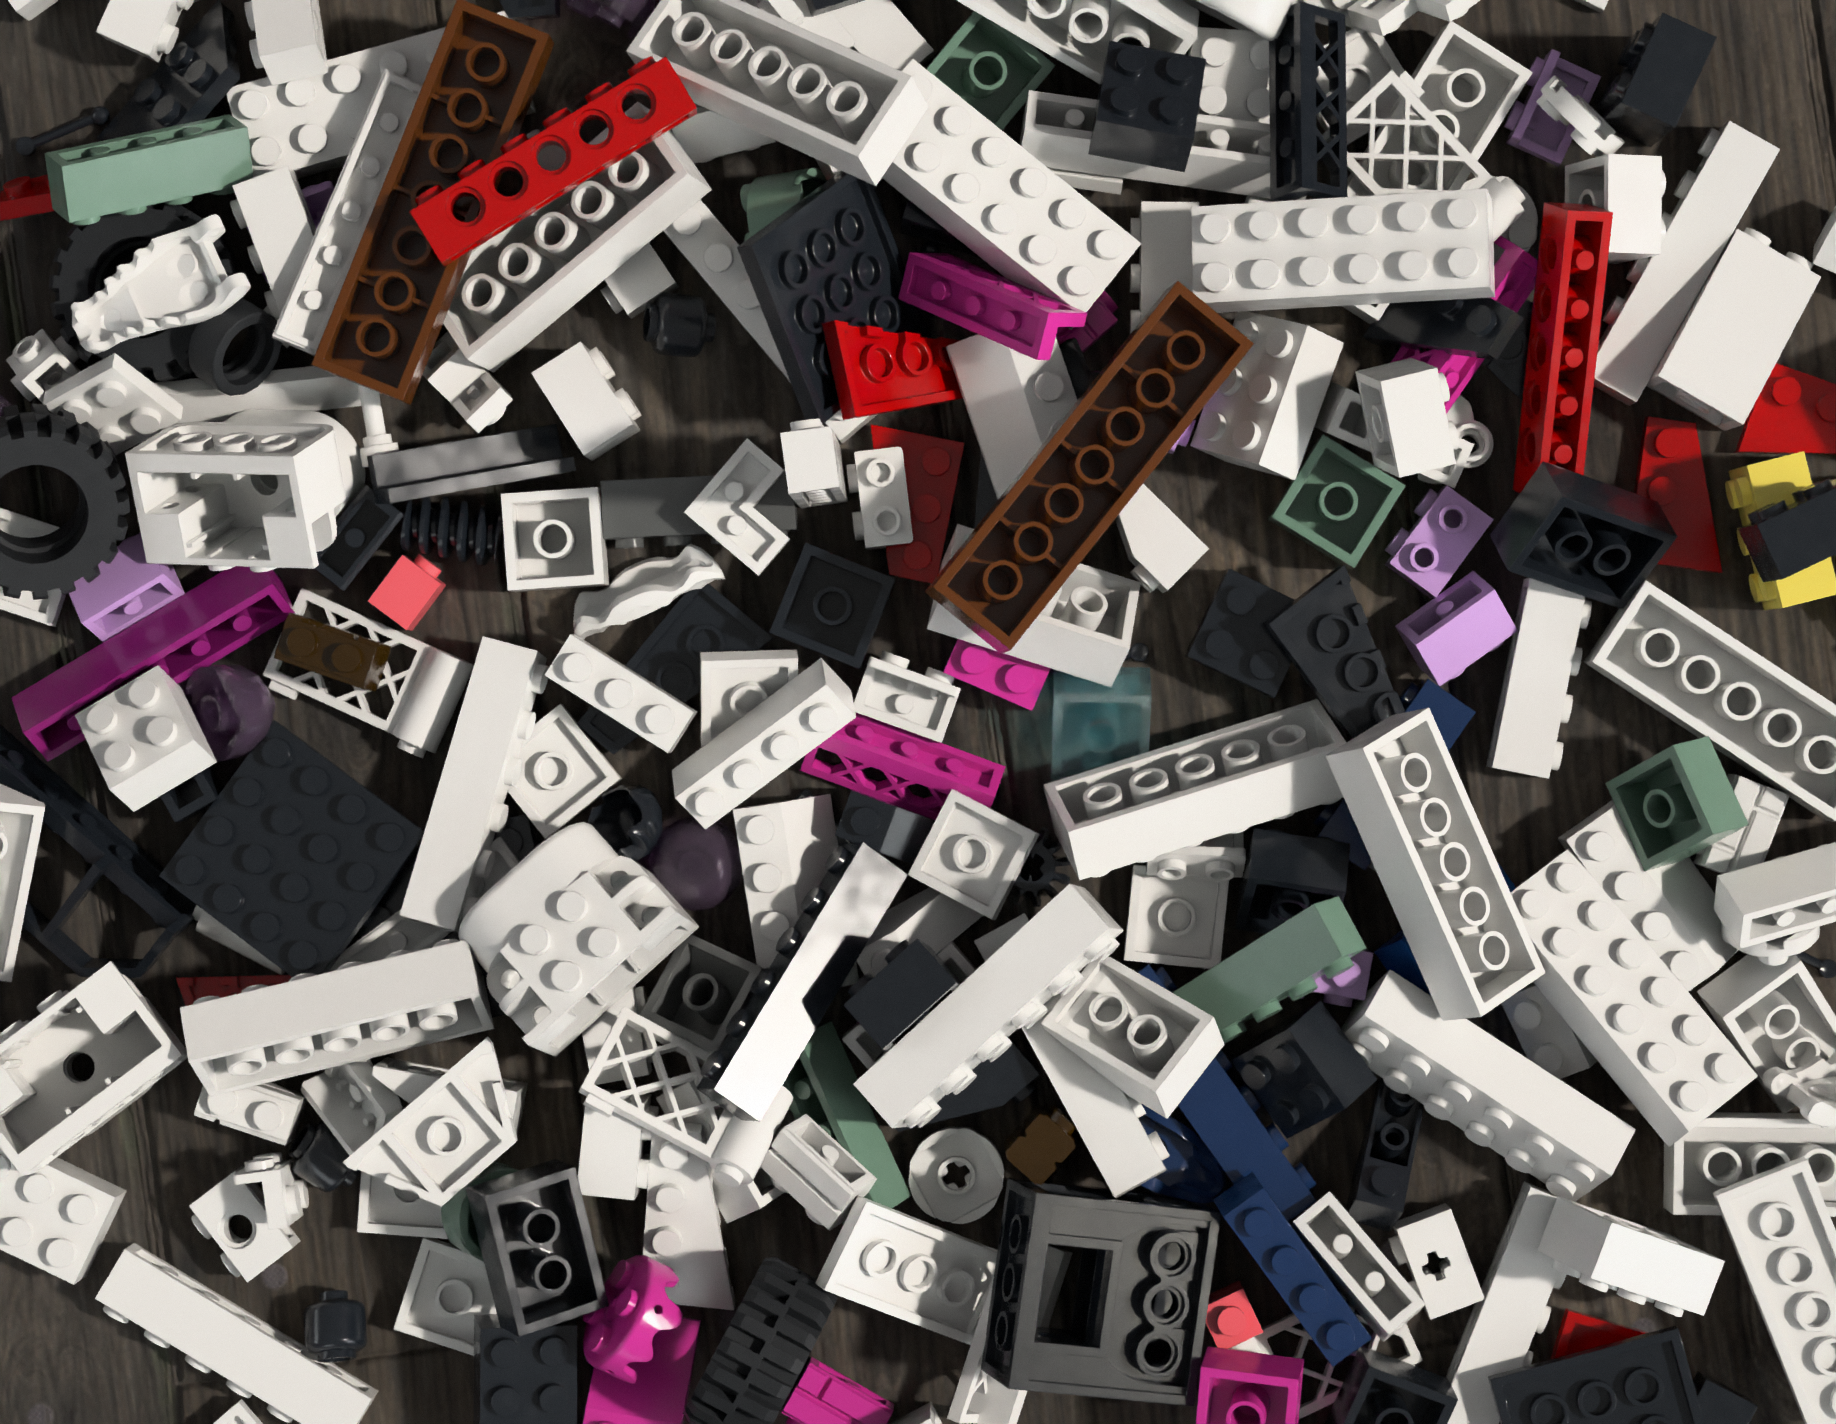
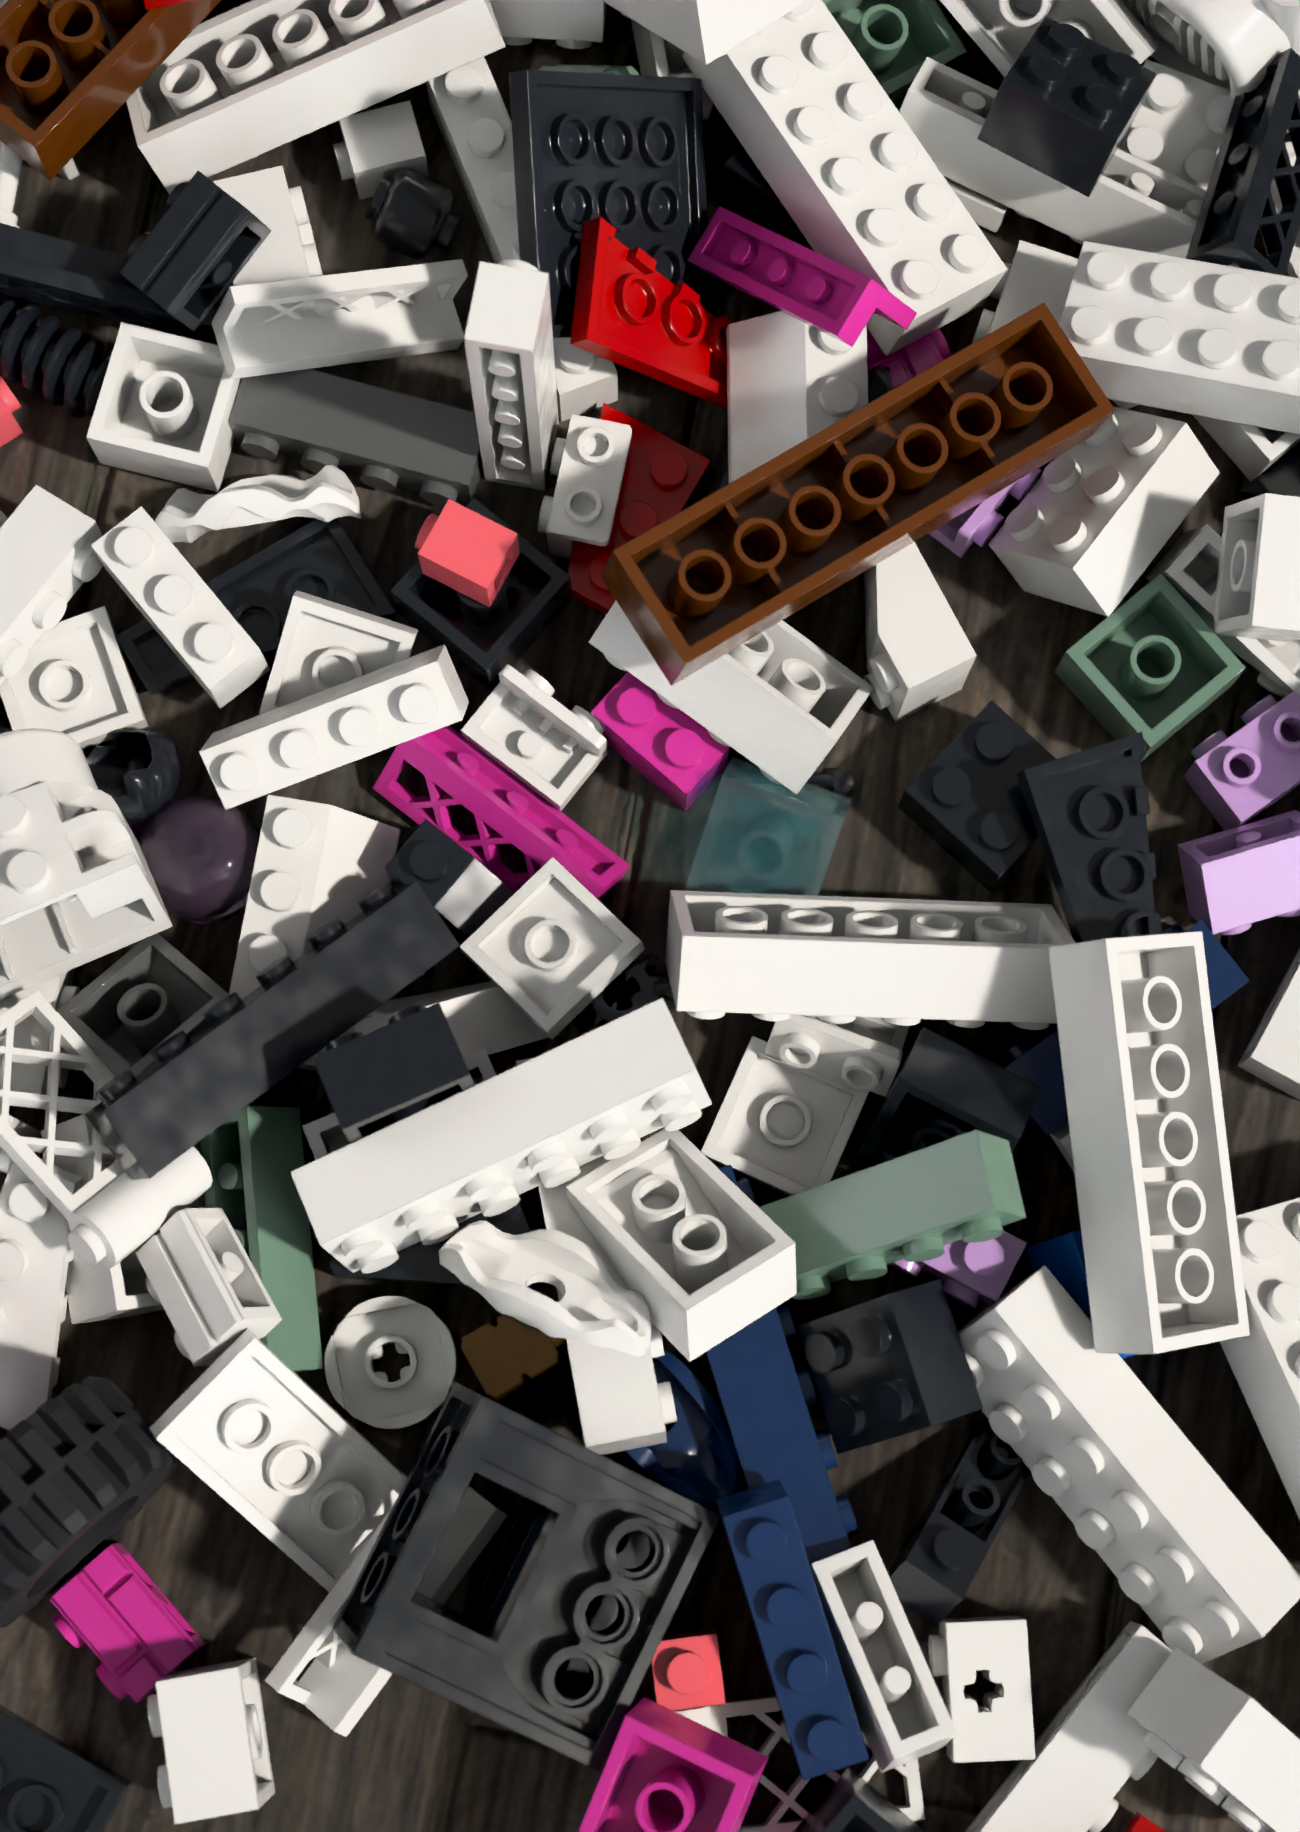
camera: 20 degrees right, 10 degrees down
white brick [423,331,513,433] -> none
white plate [684,438,790,576] -> none
white bracket [1501,983,1597,1079] -> none
none -> black brick [119,171,272,331]
none -> white fence [211,259,468,379]
none -> coral brick [415,499,520,608]
none -> white piece [439,1220,652,1356]

